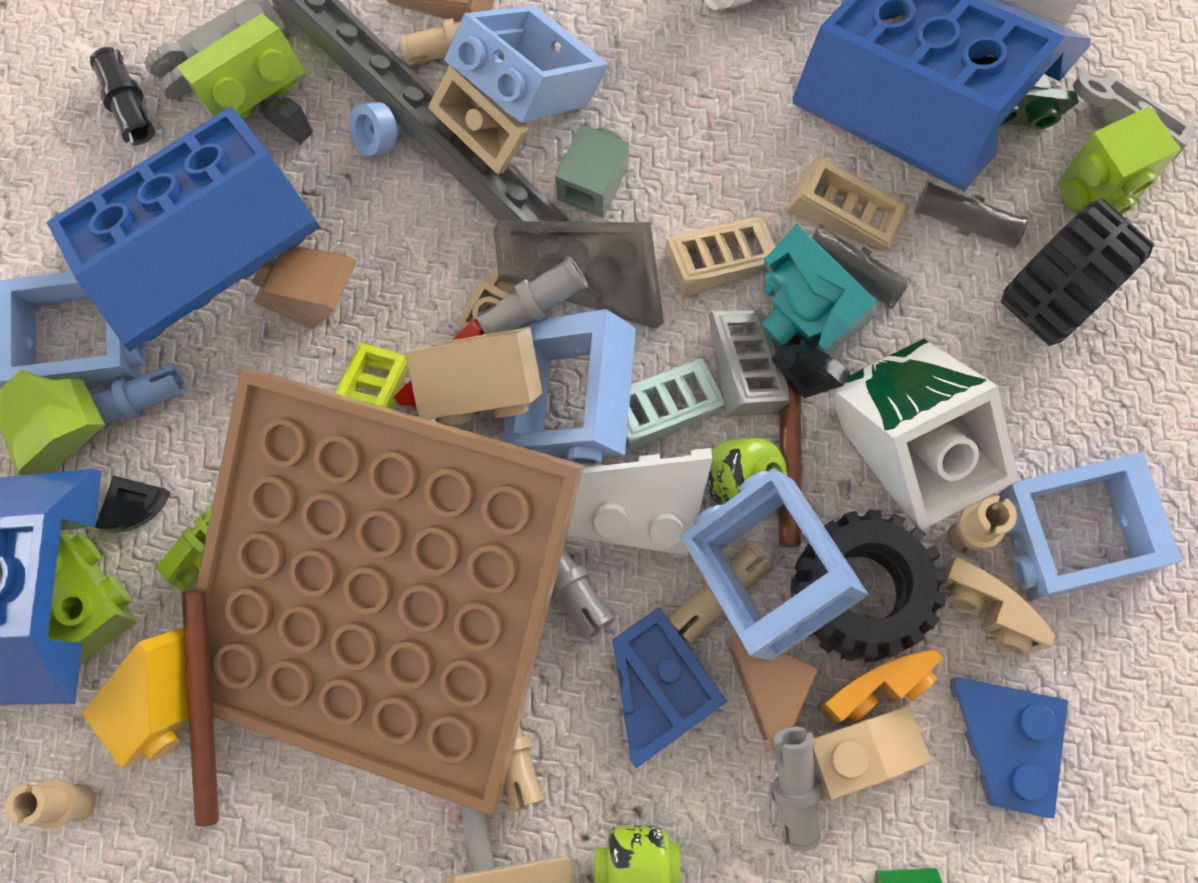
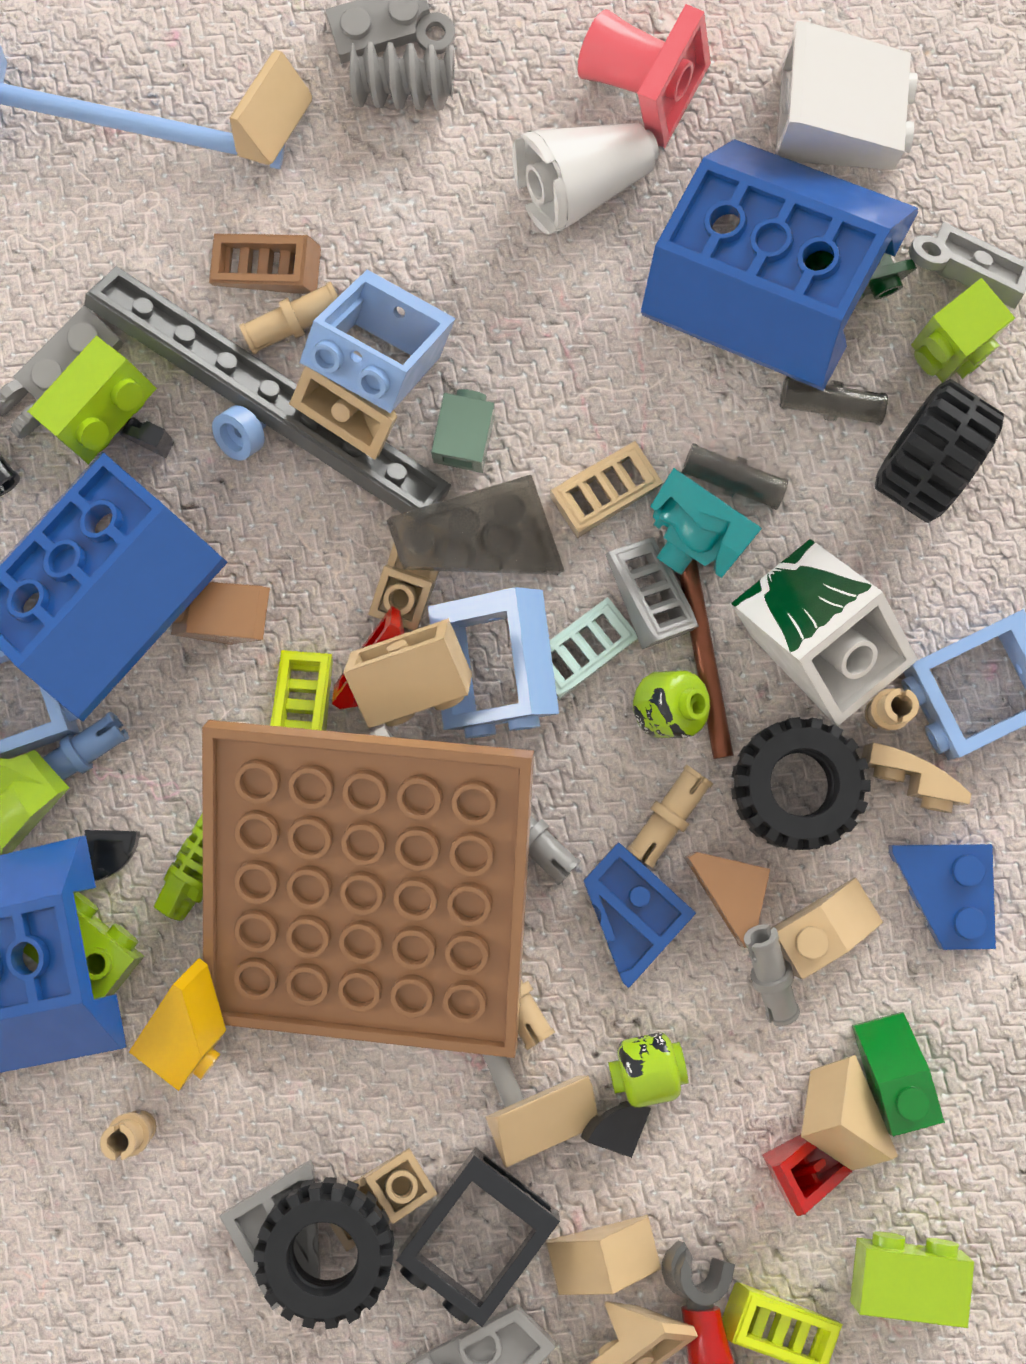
camera: 15 degrees left, 10 degrees up
copper bar [181,589,219,826] -> none
light grey pin [477,256,588,334] -> none
white wing [567,448,713,556] -> none
light blue window [680,468,869,661] -> none
black tile [771,345,851,398] -> none
tan slope [786,155,908,251] -> none
light orange slope [817,650,943,724] -> none

